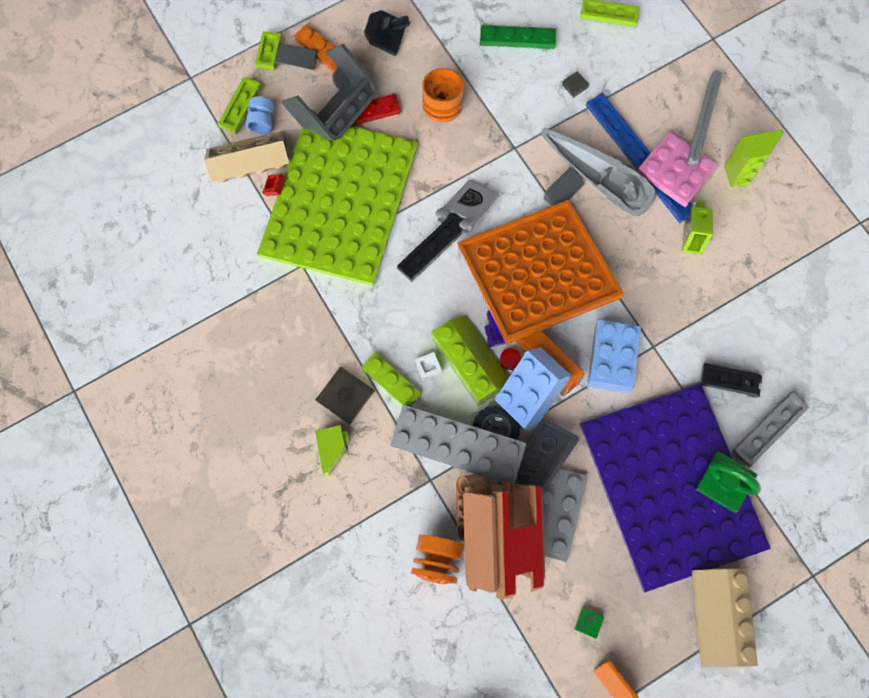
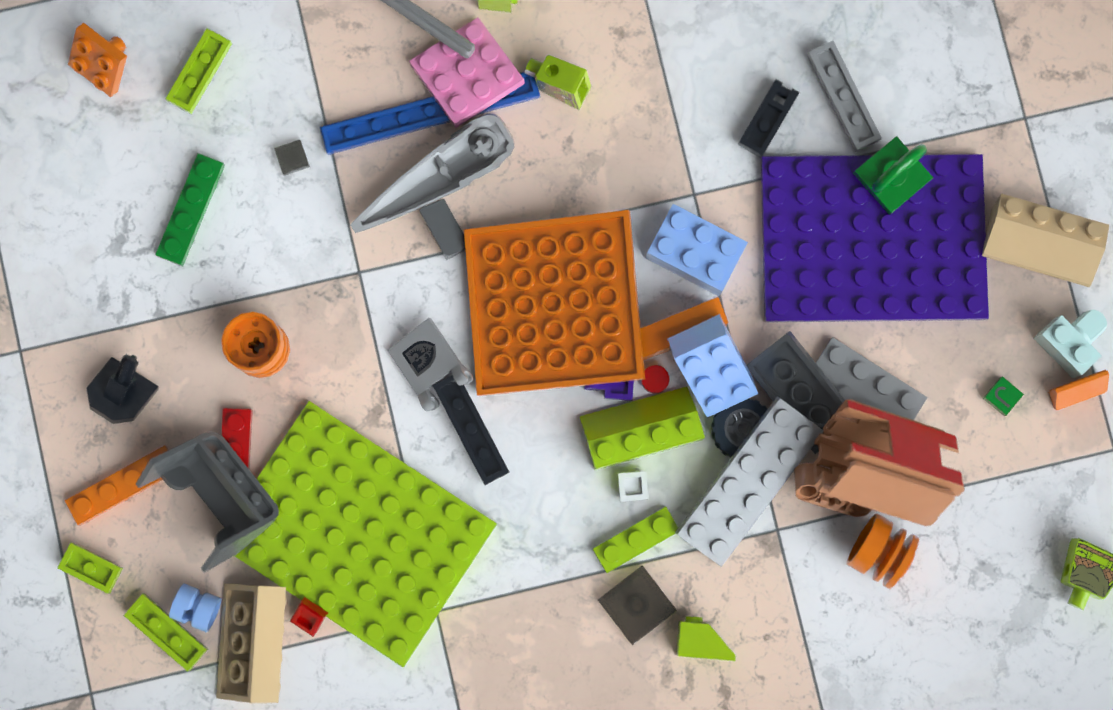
camera: 80 degrees left, 10 degrees up
dark grey slope [275,43,317,70] -> none
none -> light aqua brick [1033,310,1107,378]

